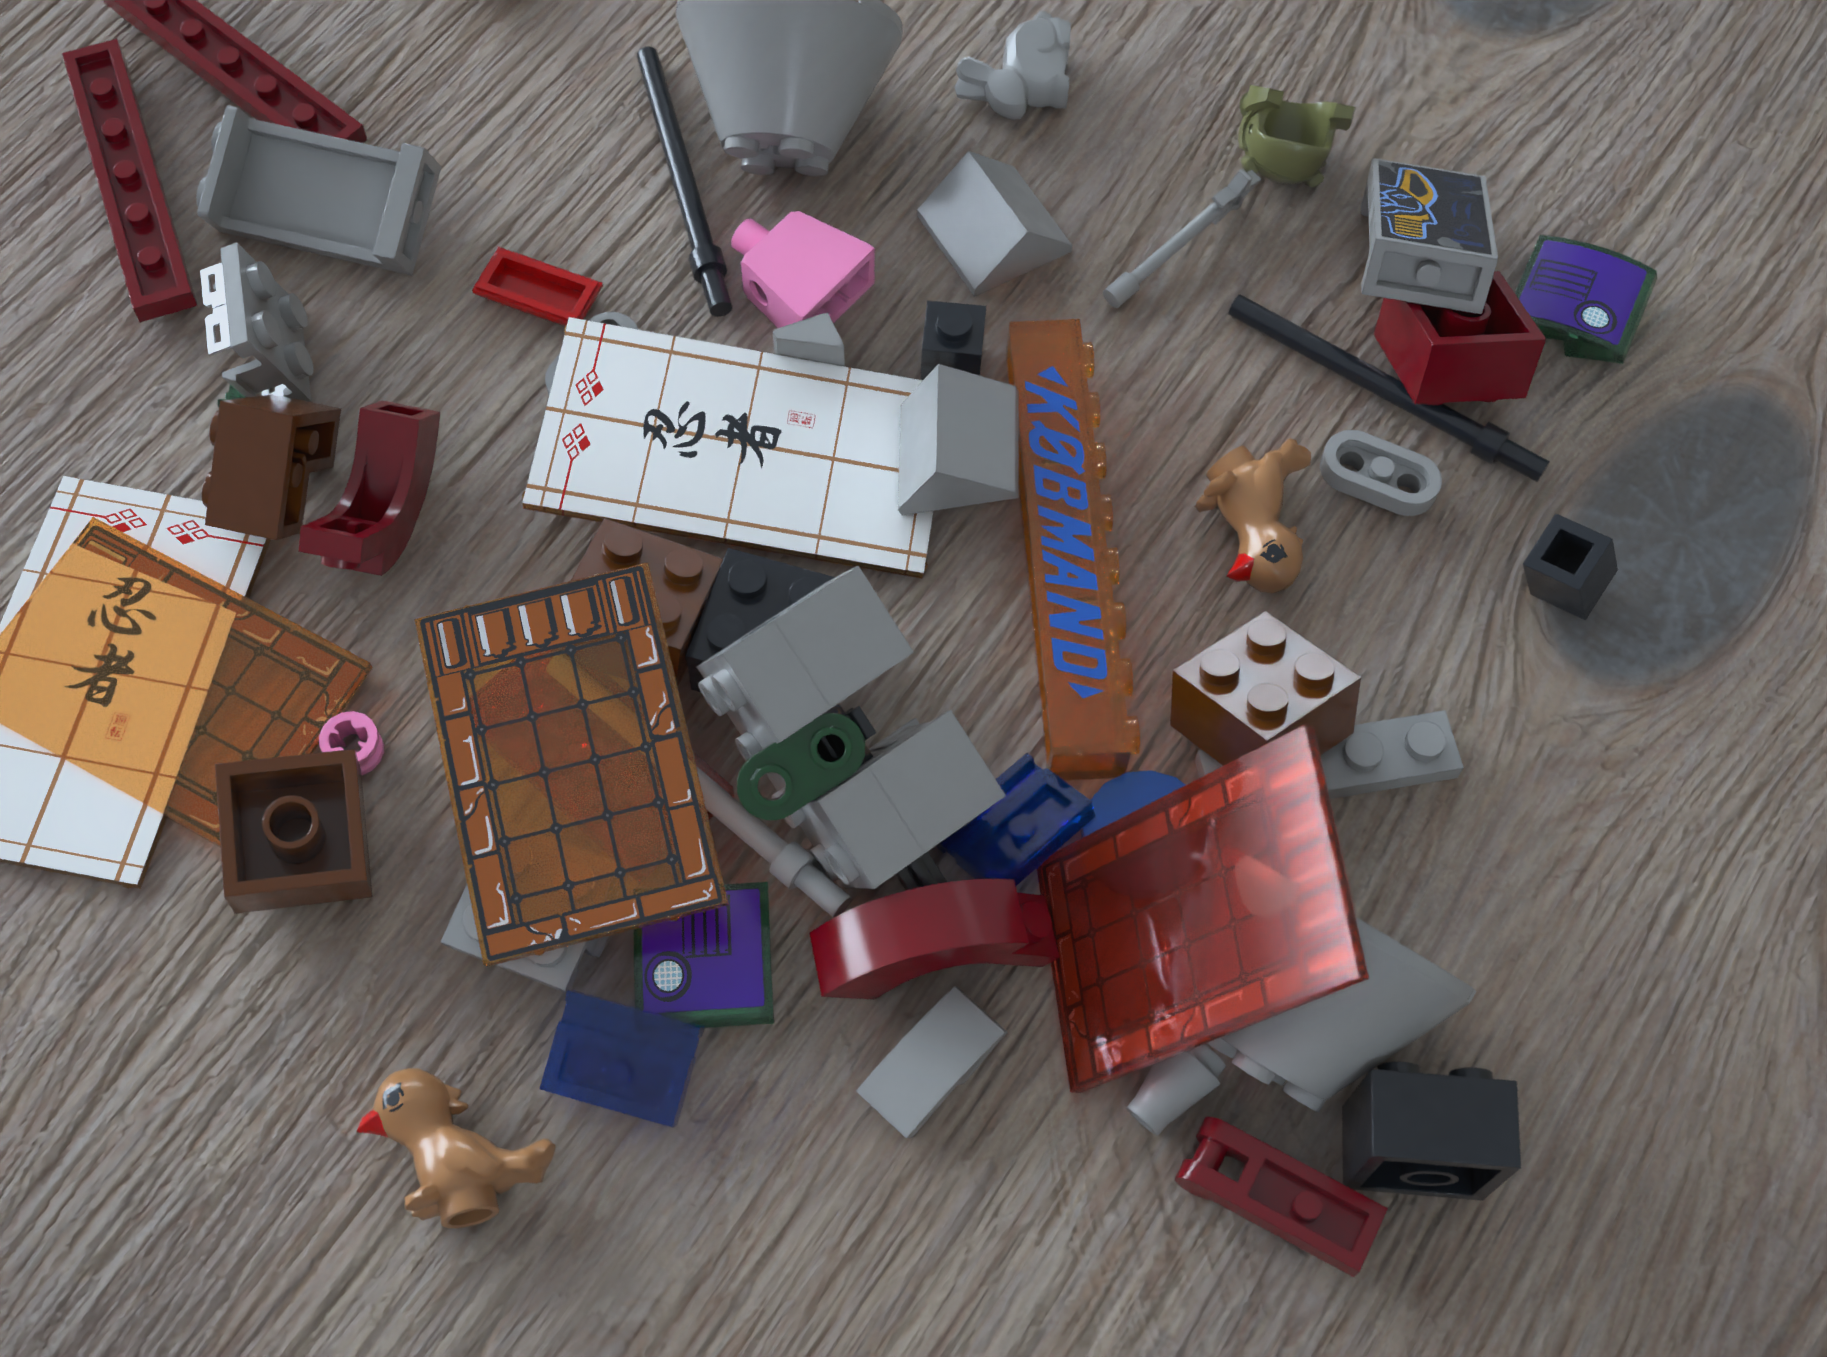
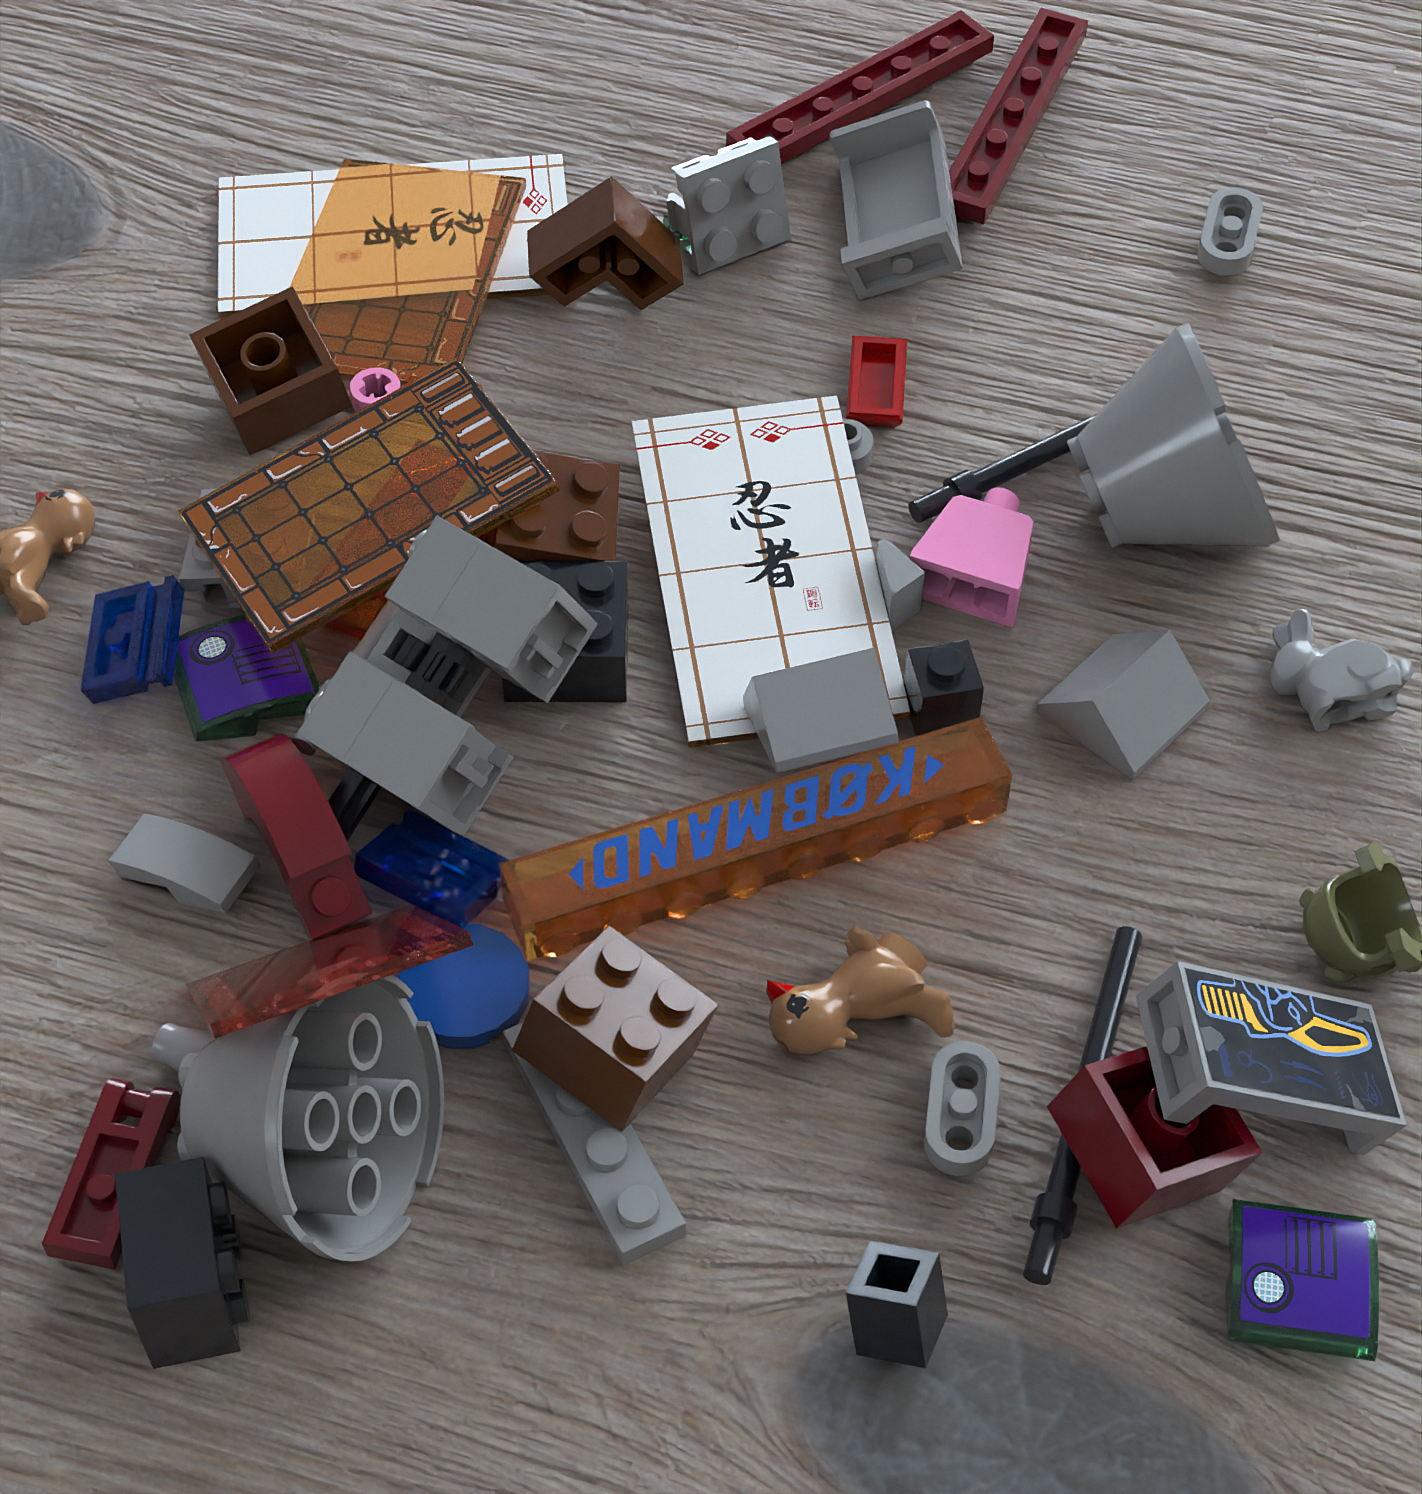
camera: 75 degrees right, 10 degrees down
dark red arch [298,401,440,576] -> none
dark green plate [737,712,865,821] -> none
light grey piece [1103,168,1261,308] -> none

